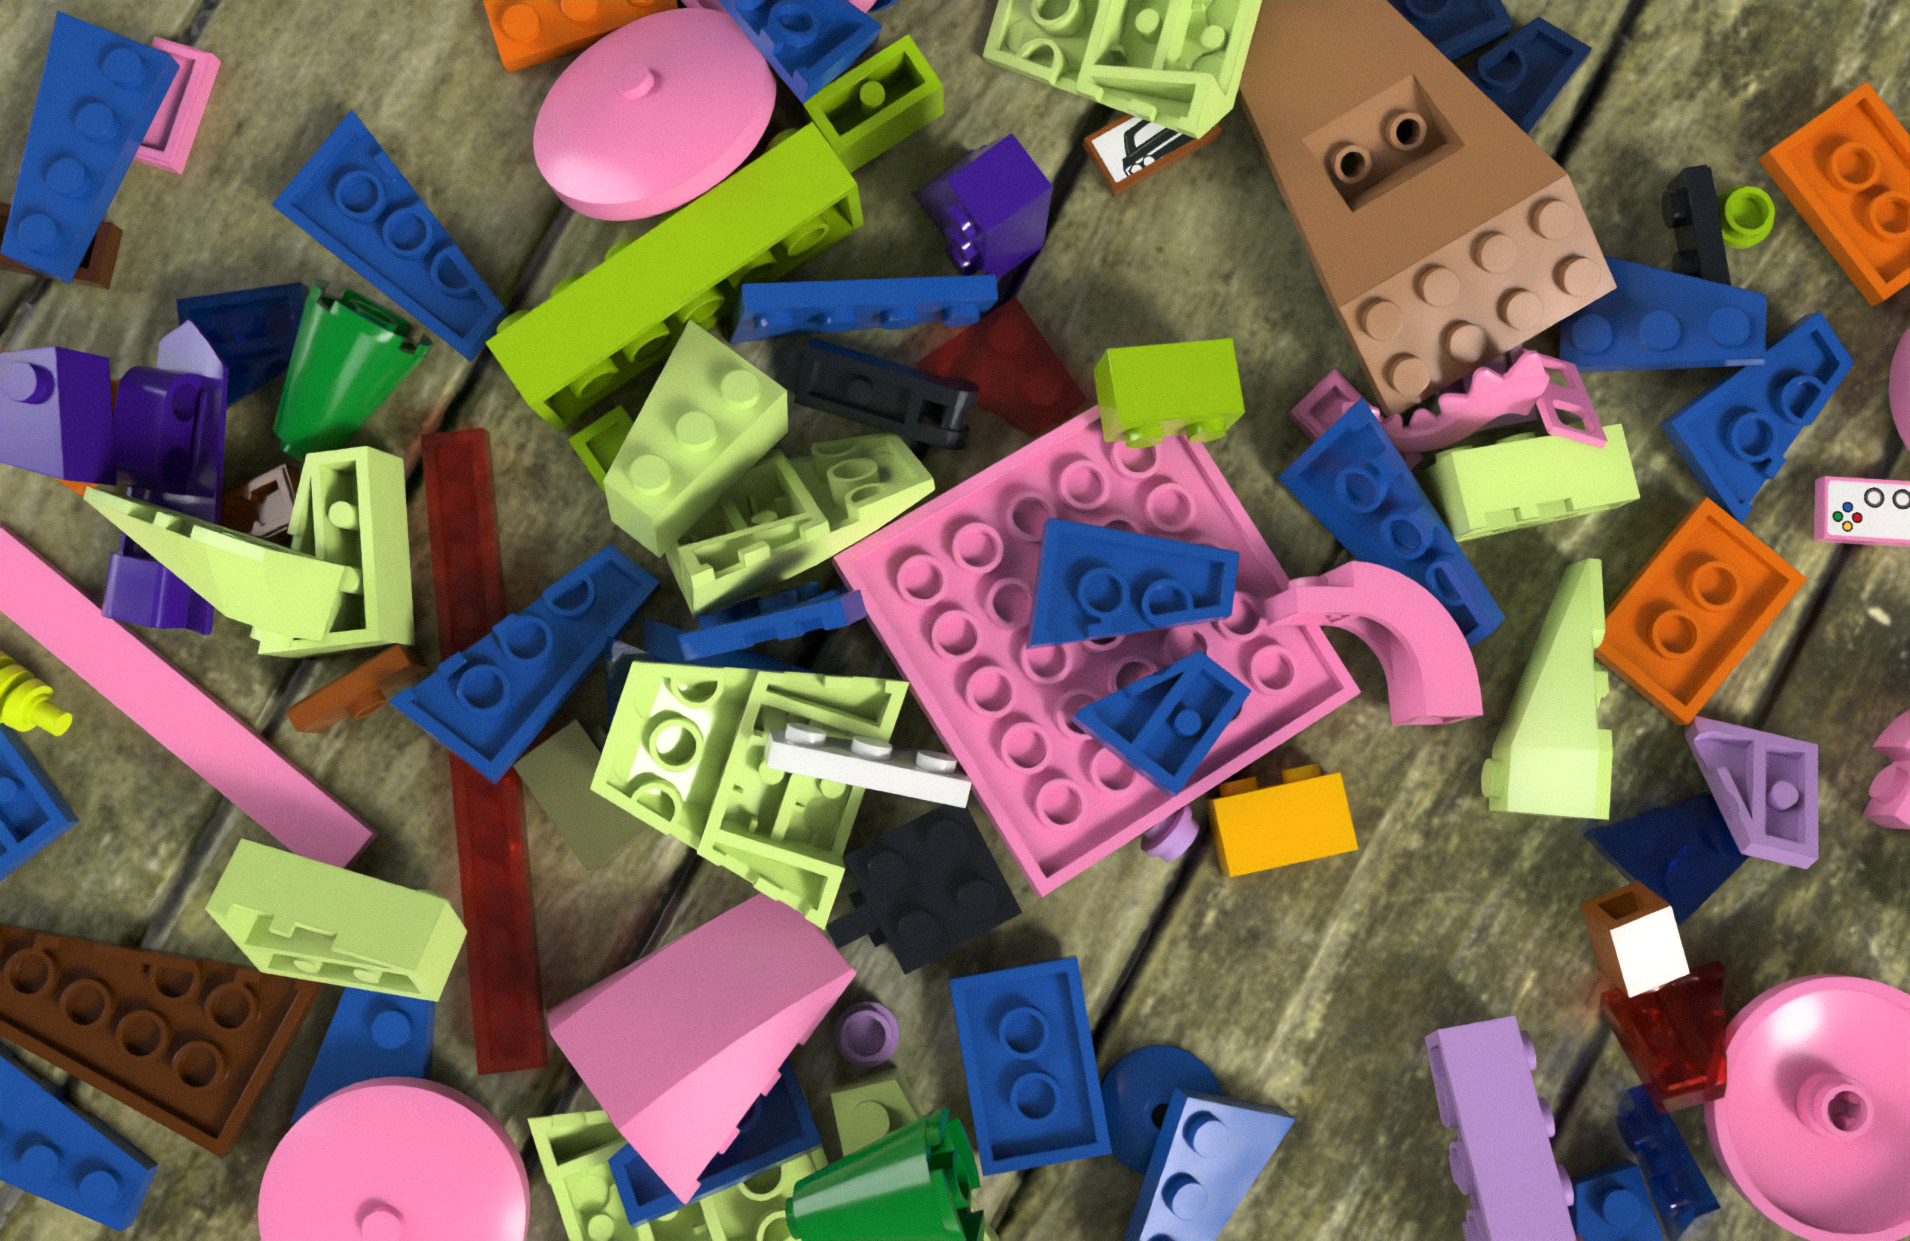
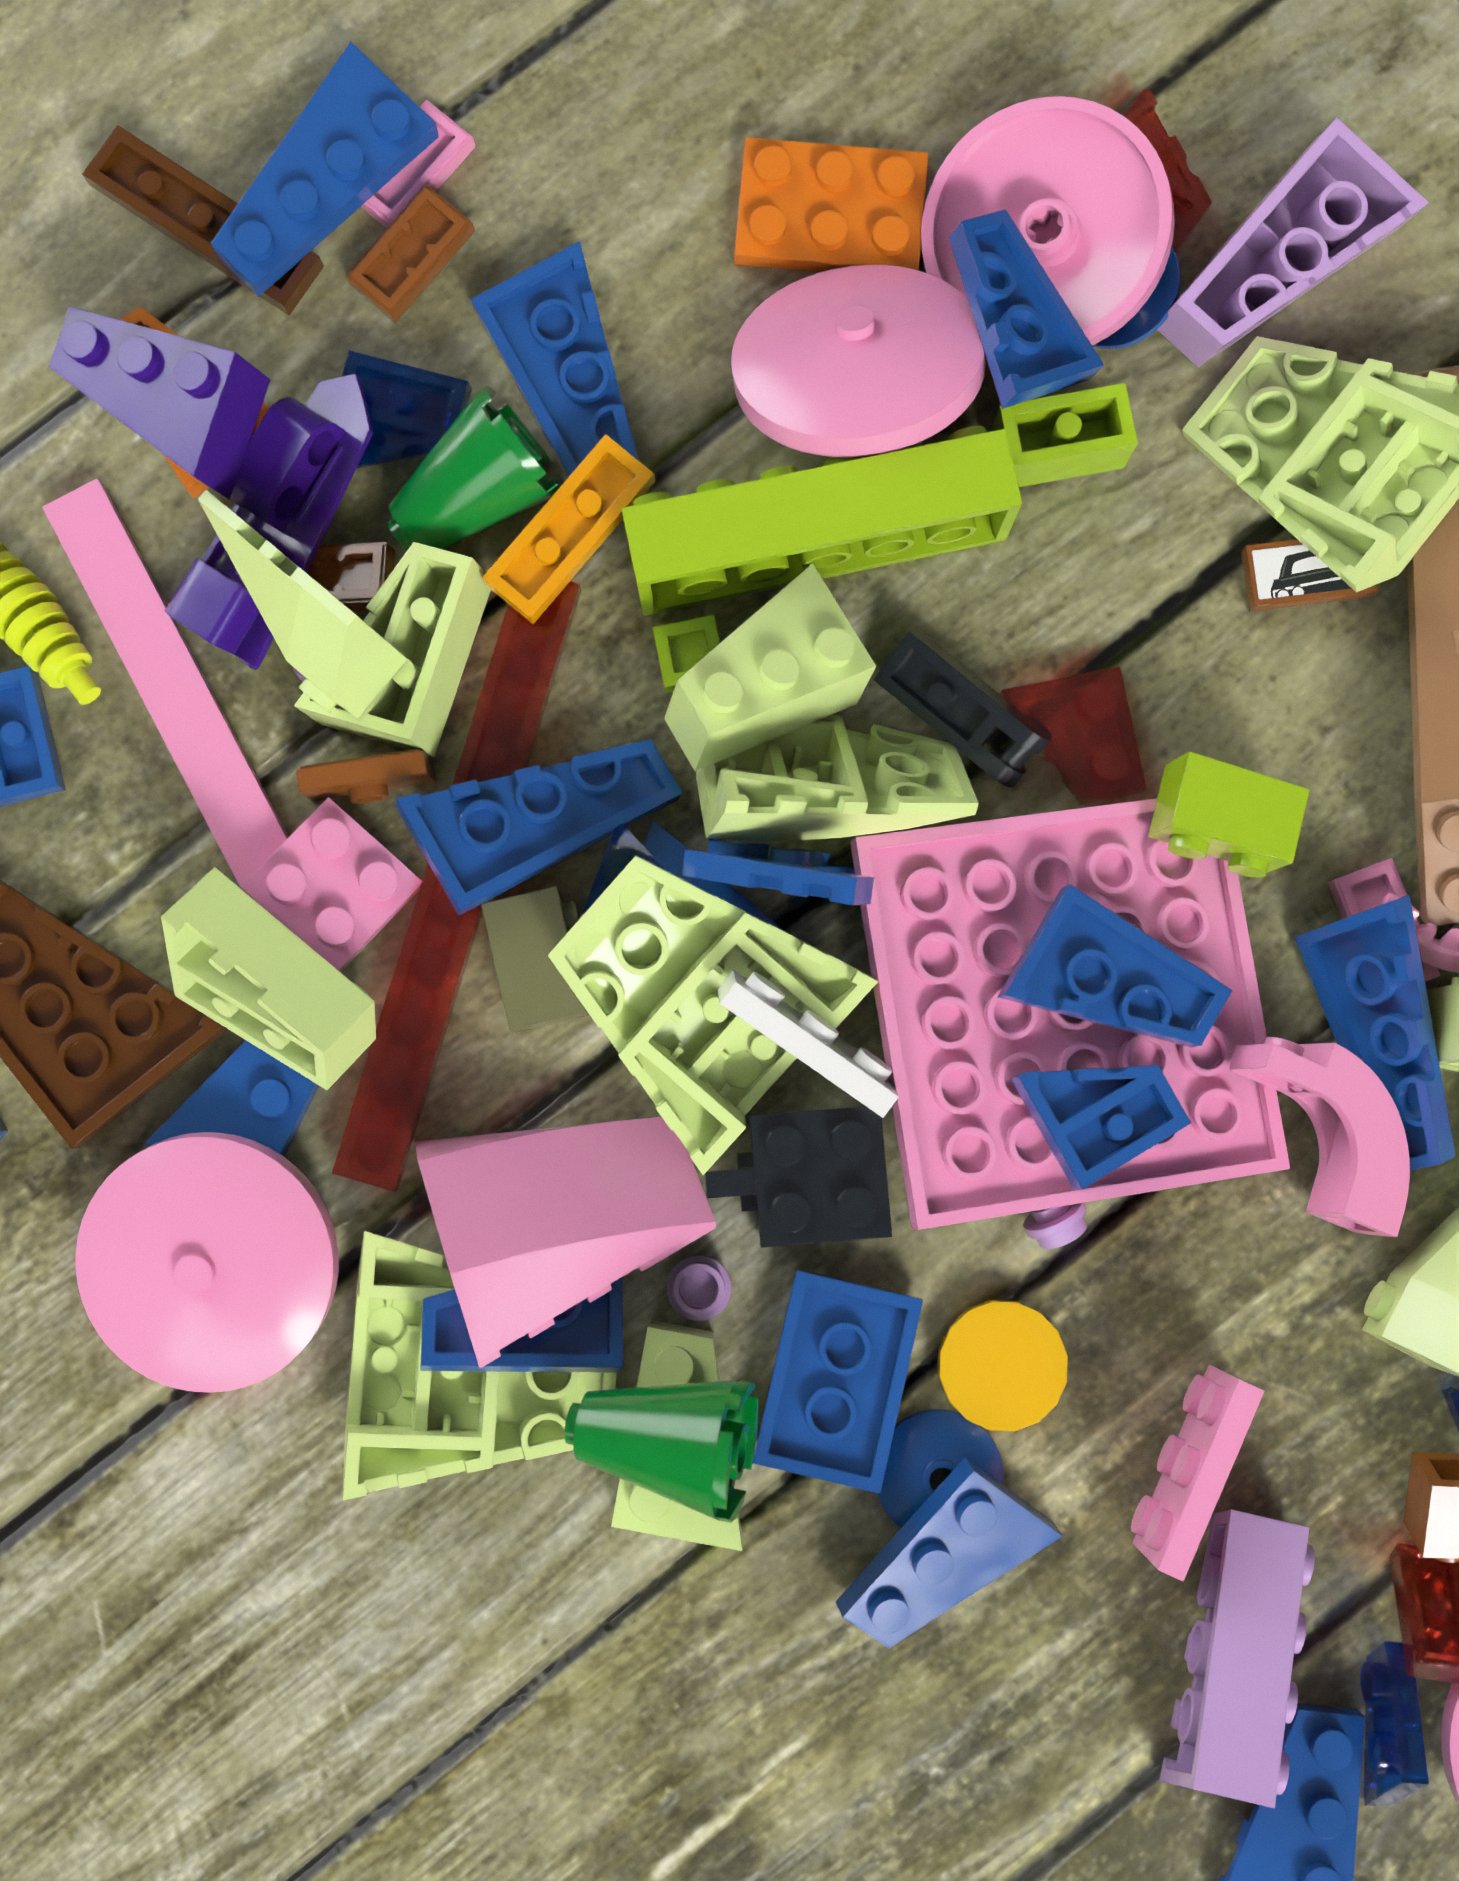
camera: 25 degrees right, 0 degrees up
blue wing [727,275,998,344] -> none
dark purple wedge [911,133,1053,281] -> none
yellow brick [1204,763,1358,877] -> none
none -> bright pink plate [240,797,423,972]
none -> dark orange plate [345,184,475,323]
none -> light orange plate [482,434,655,624]
none -> yellow tile [938,1300,1068,1431]
none -> bright pink plate [1131,1365,1264,1581]

